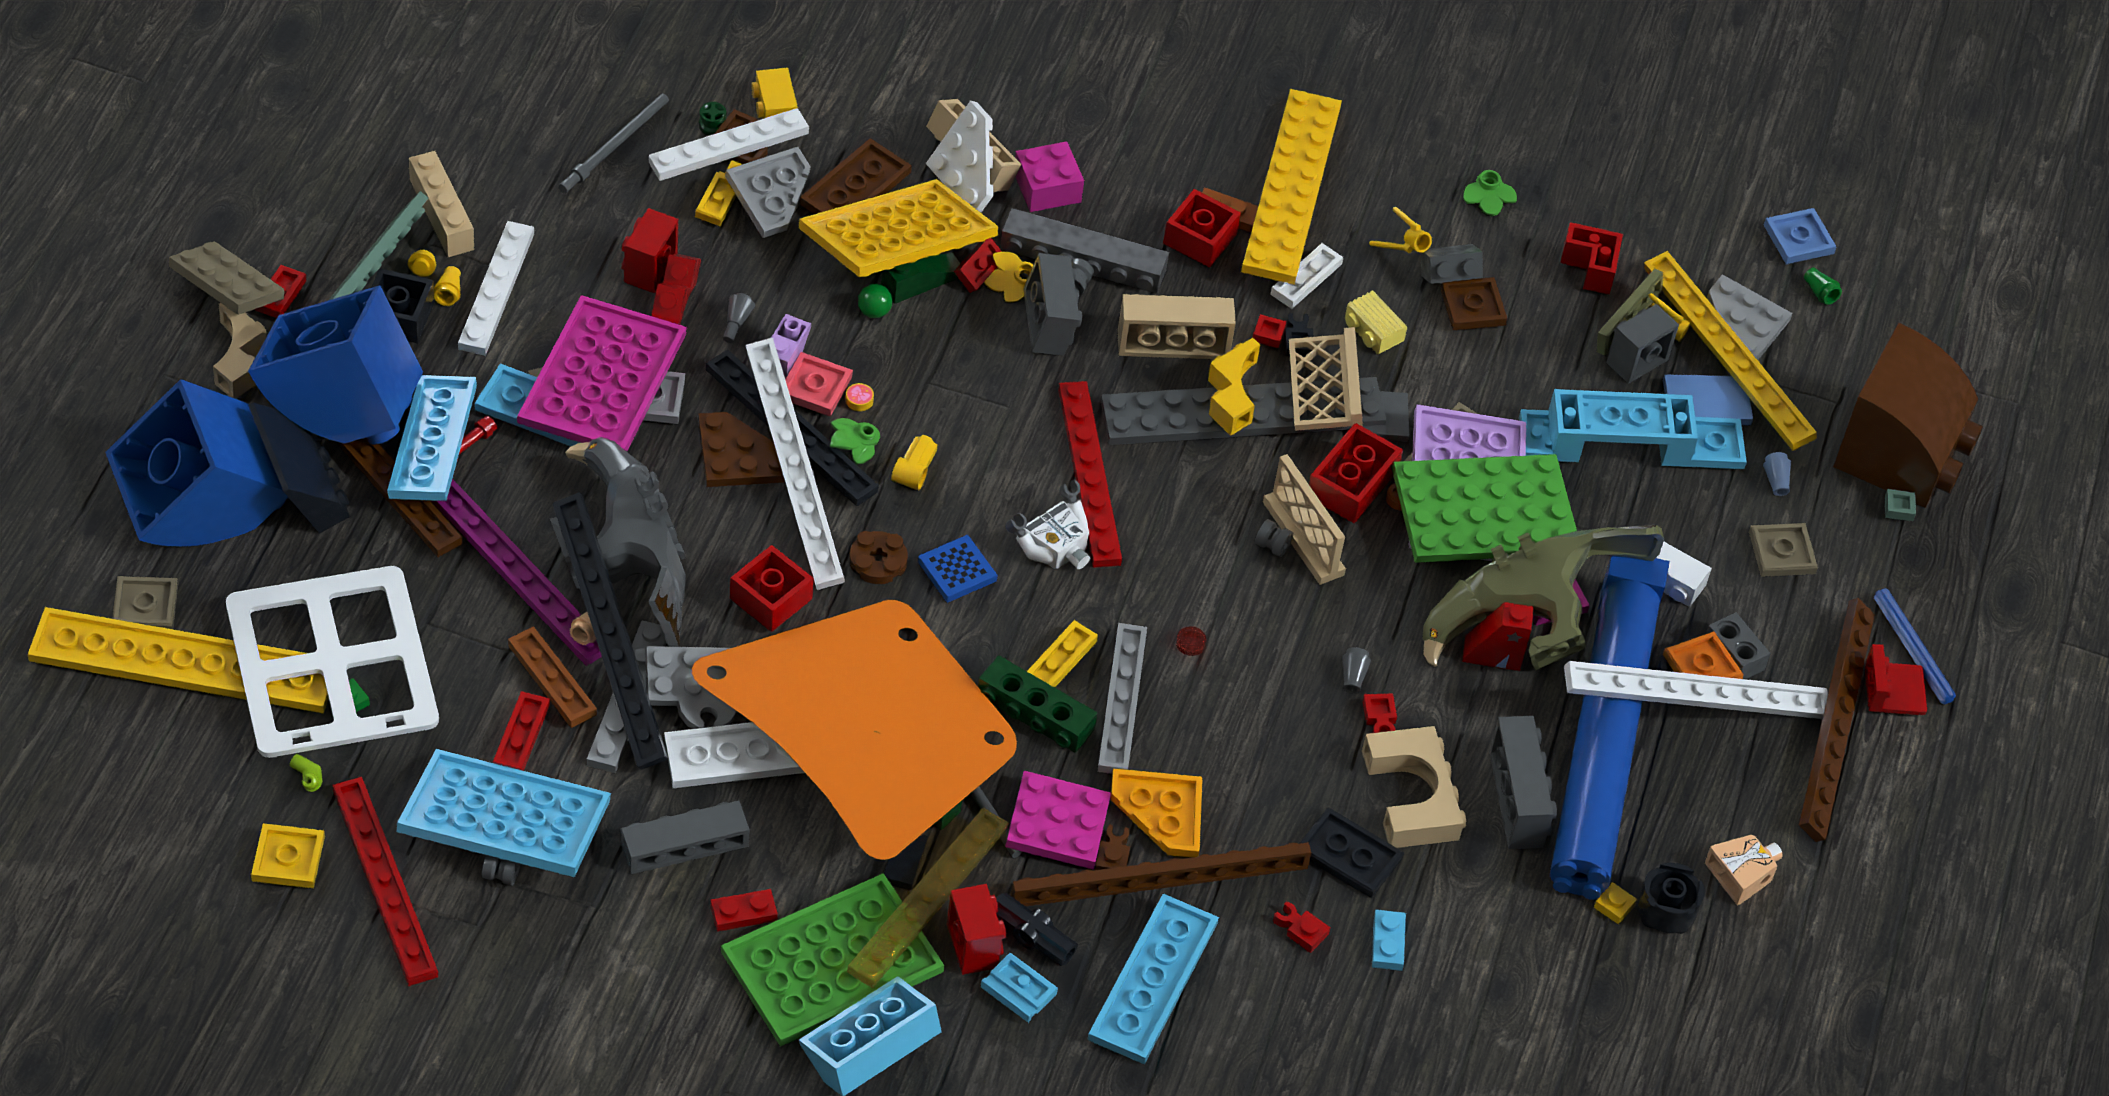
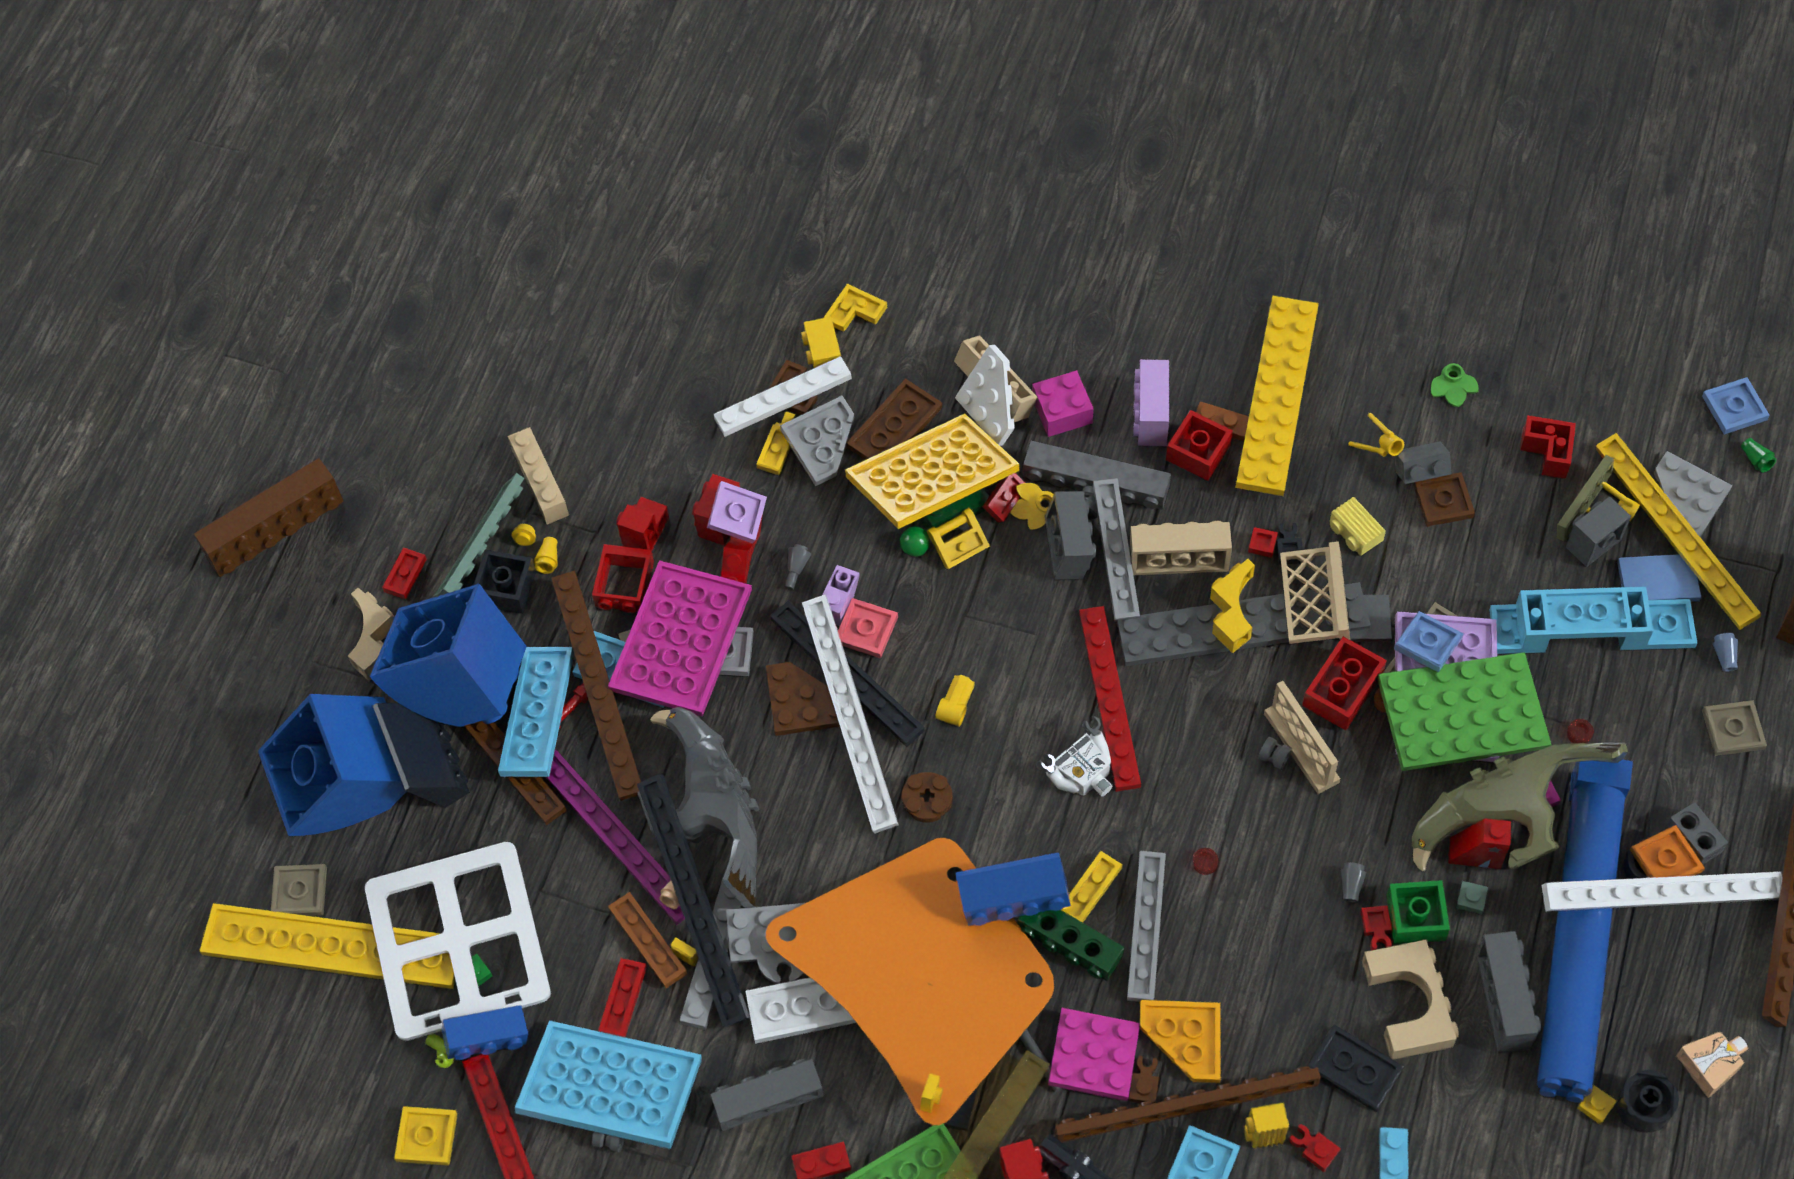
camera: 10 degrees right, 10 degrees up
dark tan plate [169,241,284,315] -> none
white plate [458,221,534,356] -> none
dark grey bar [558,93,669,193] -> none
dark green wheel [699,102,727,136] -> none
red brick [730,545,814,632] -> none
bright green plate [830,418,880,465] -> none
tile [845,383,874,411] -> none
blue tile [918,535,998,603] -> none
white plate [1270,243,1343,309] -> none
white slope [1656,542,1712,607] -> none
none -> reddish brown brick [194,458,344,577]
none -> blue brick [441,1005,528,1060]
none -> reddish brown plate [551,570,641,801]
none -> red window [592,544,654,613]
none -> red brick [616,497,669,550]
none -> yellow tile [671,937,699,966]
none -> lavender plate [707,481,767,543]
none -> yellow plate [824,284,887,332]
none -> yellow plate [920,1074,943,1113]
none -> yellow plate [927,508,990,569]
none -> blue slope [956,852,1071,926]
none -> light grey plate [1093,478,1140,622]
none -> lavender brick [1133,360,1169,446]
none -> yellow brick [1244,1103,1289,1149]
none -> green brick [1386,880,1450,944]
none -> medium blue tile [1394,611,1463,672]
none -> sand green plate [1456,881,1488,914]

